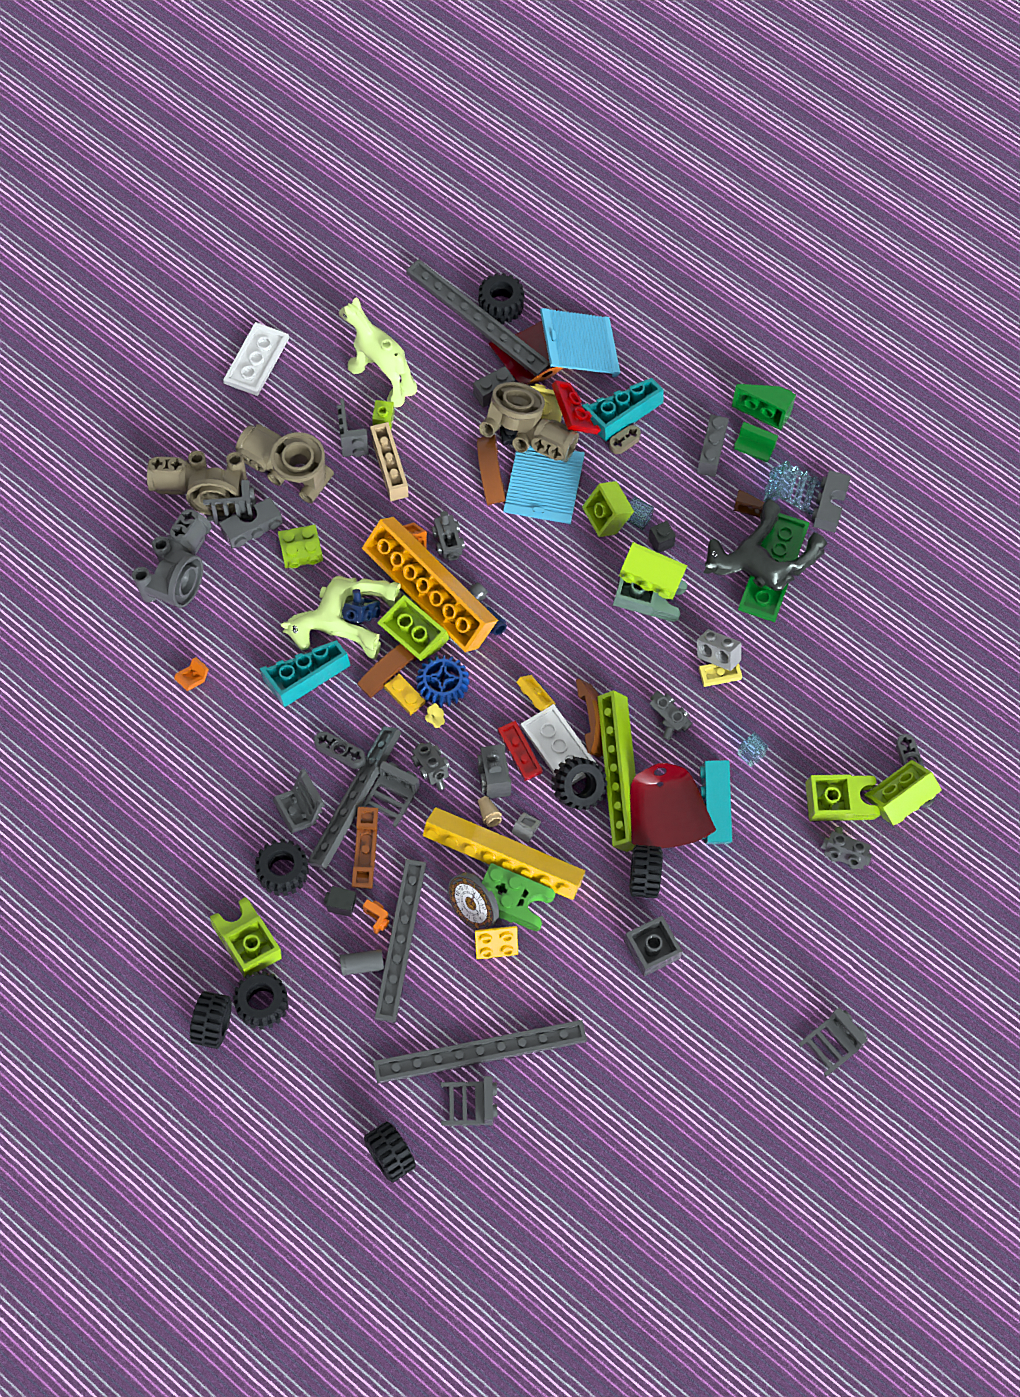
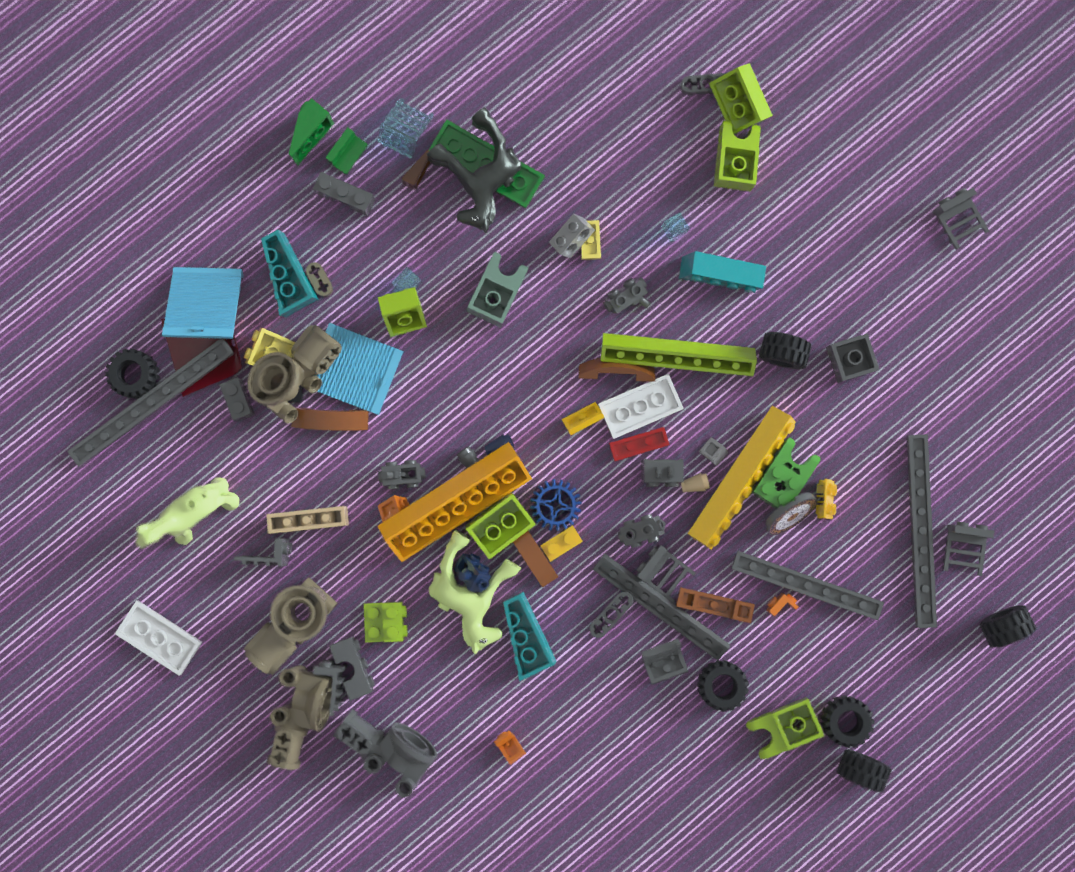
camera: 80 degrees left, 20 degrees up
pearl dark grey brick [324,886,357,917] -> none
dark grey pin [340,949,384,976] -> none
lime brick [372,400,395,430] -> none
light yellow plant [425,703,445,728] -> none
black tyre [551,757,607,810] -> none
red wing [552,380,601,435] -> none
slope [619,542,687,600] -> none
dark red piece [630,763,716,848] -> none
pearl dark grey brick [648,521,676,553] -> none
dark grey arch [811,470,851,533] -> none
dark grey brick [821,827,872,870] -> none

